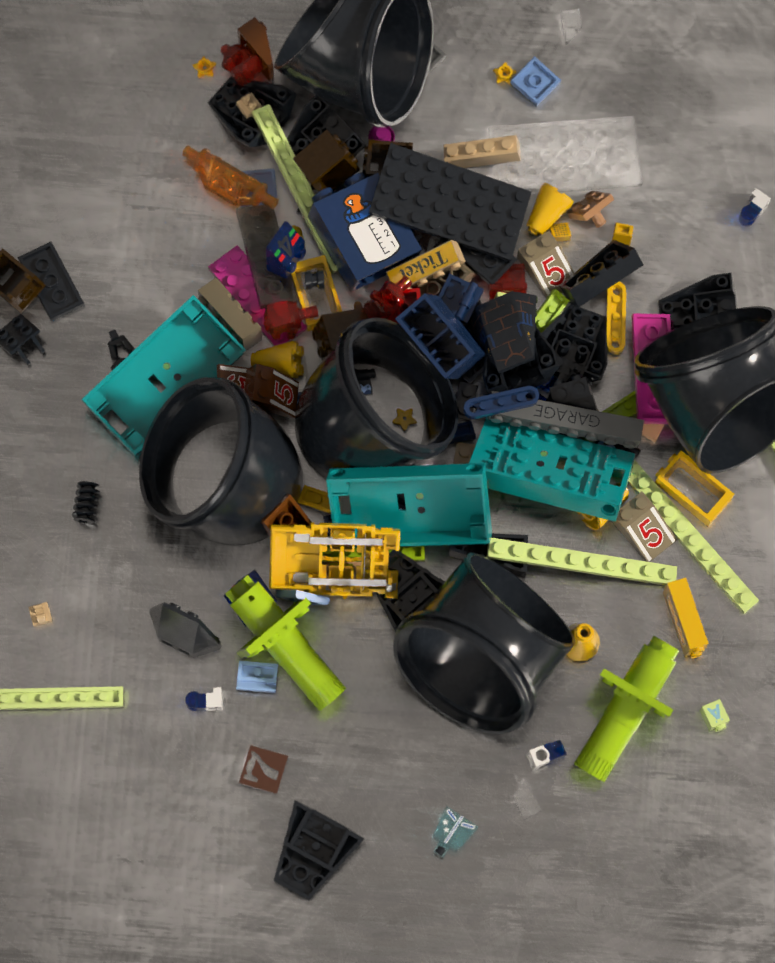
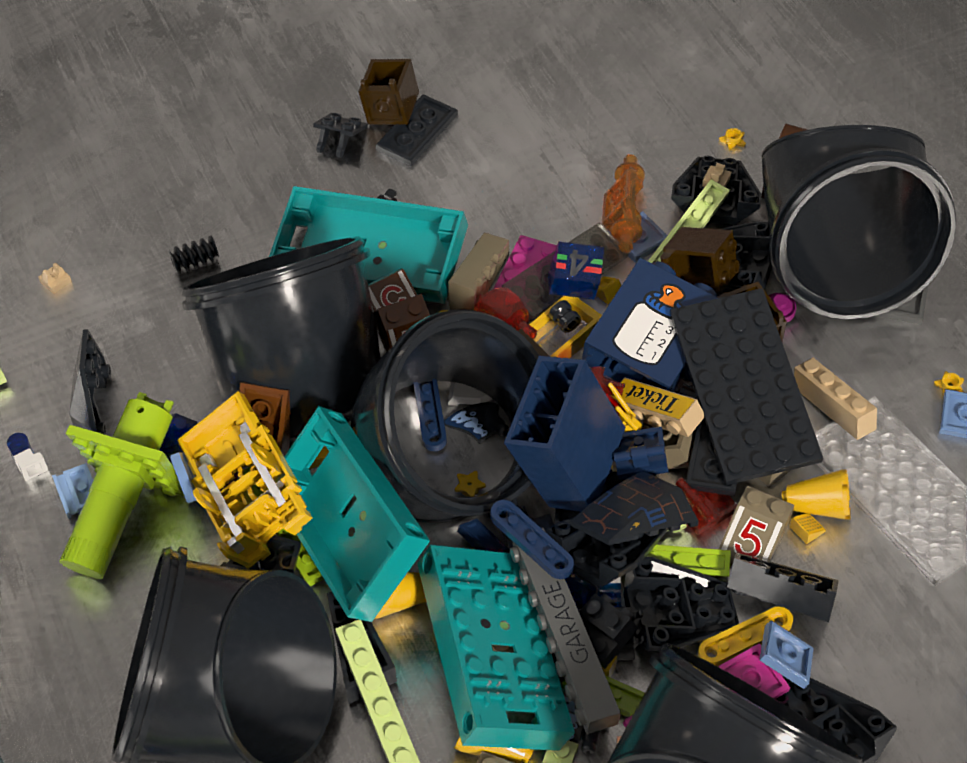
camera: 65 degrees right, 20 degrees down
clear red piece [220,44,263,86] -> none
medium nougat plate [566,191,614,228] -> none
yellow slope [612,222,634,246] -> none
none -> yellow plant [608,383,642,433]
none -> medium blue tile [759,620,814,689]

